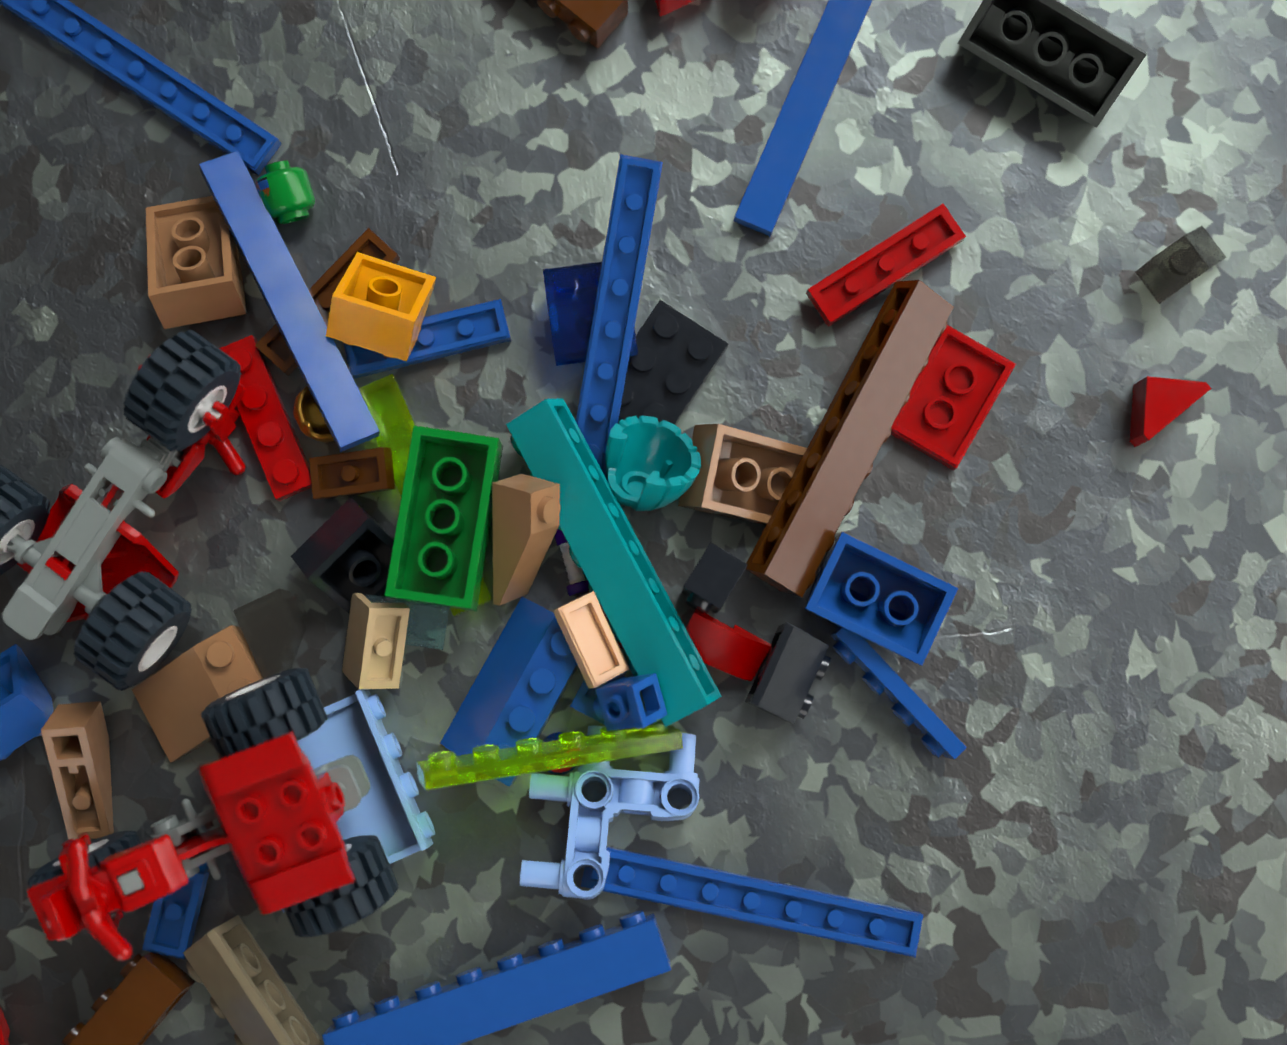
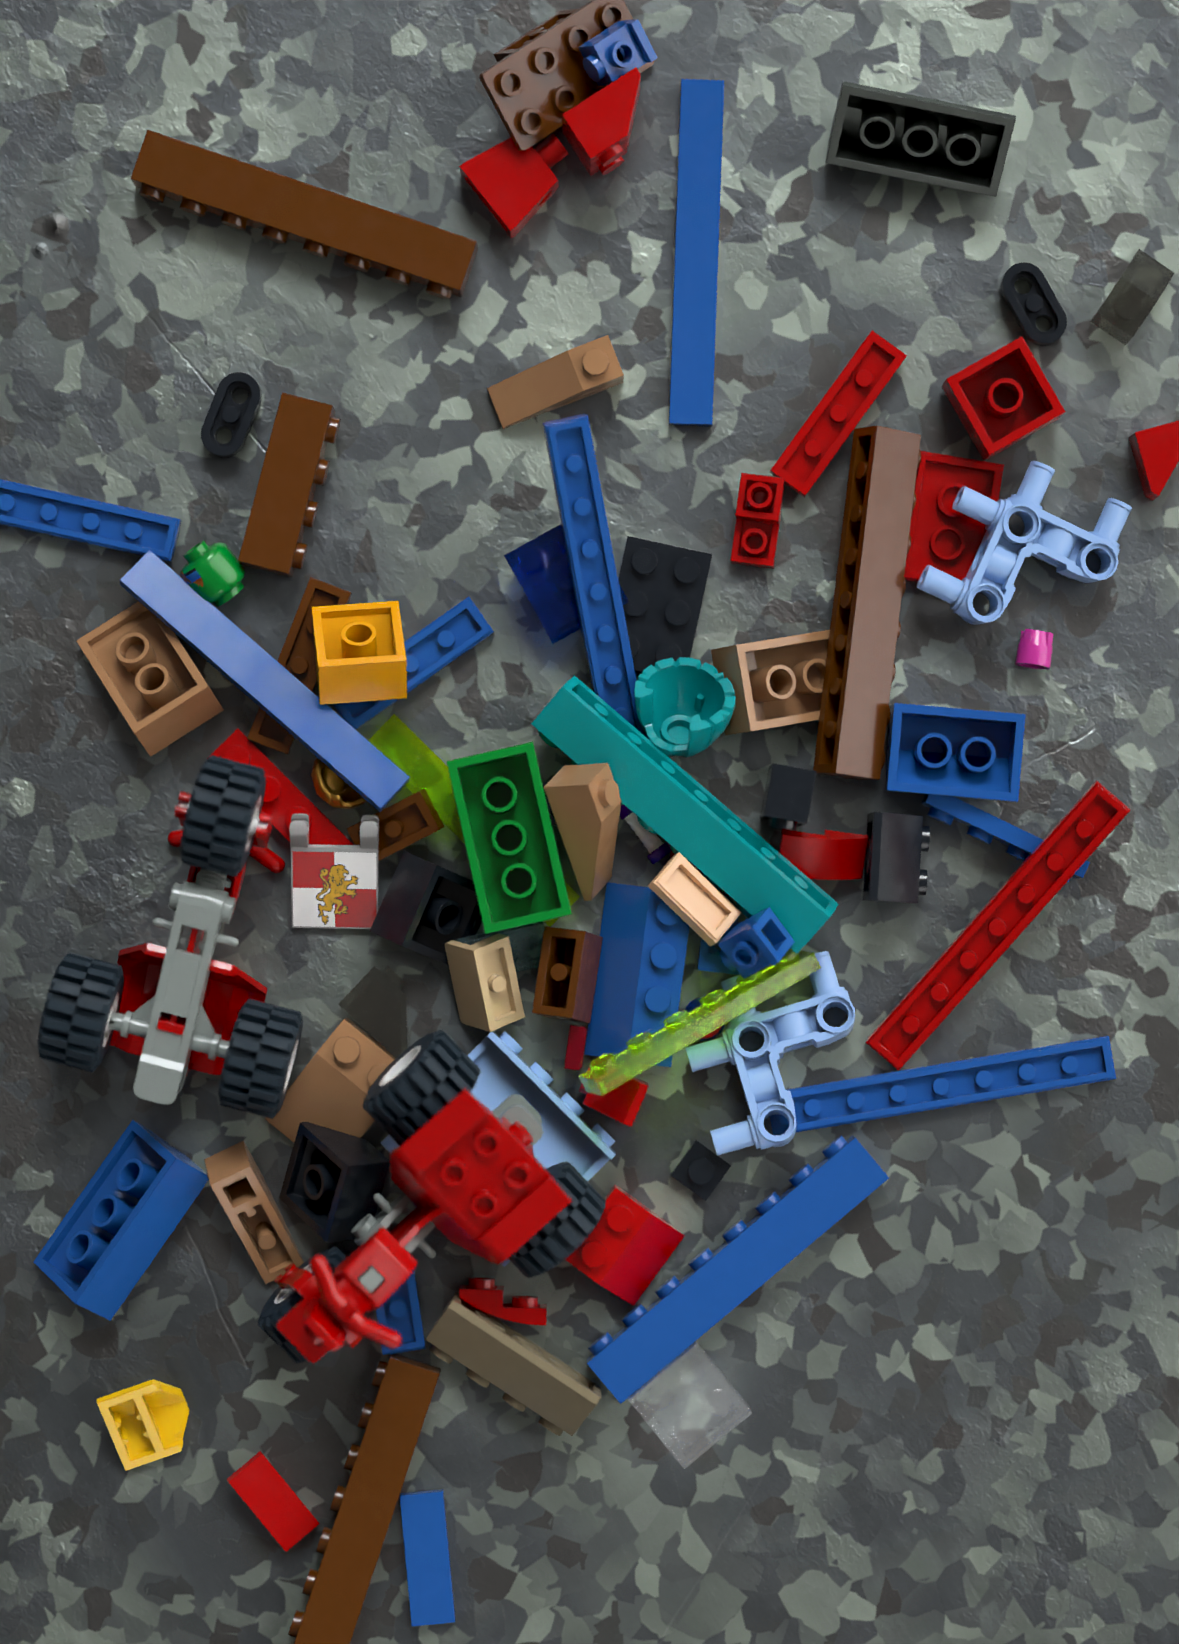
camera: 20 degrees left, 5 degrees up
none -> black plate [201,372,262,458]
none -> reddish brown brick [238,392,341,578]
none -> black slope [279,1122,390,1243]
none -> flag [289,813,379,929]
none -> red slope [459,1277,547,1326]
none -> medium nougat slope [487,335,624,429]
none -> reddish brown brick [532,926,603,1023]
none -> dark red tile [564,1024,587,1070]
none -> red slope [565,1184,685,1306]
none -> red slope [578,1062,649,1127]
none -> black plate [670,1139,731,1201]
none -> red slope [730,473,785,569]
none -> red tile [866,780,1130,1071]
none -> light blue pin [917,461,1132,625]
none -> red brick [941,336,1065,461]
none -> black plate [1001,262,1067,346]
none -> dark pink hose [1015,629,1054,670]

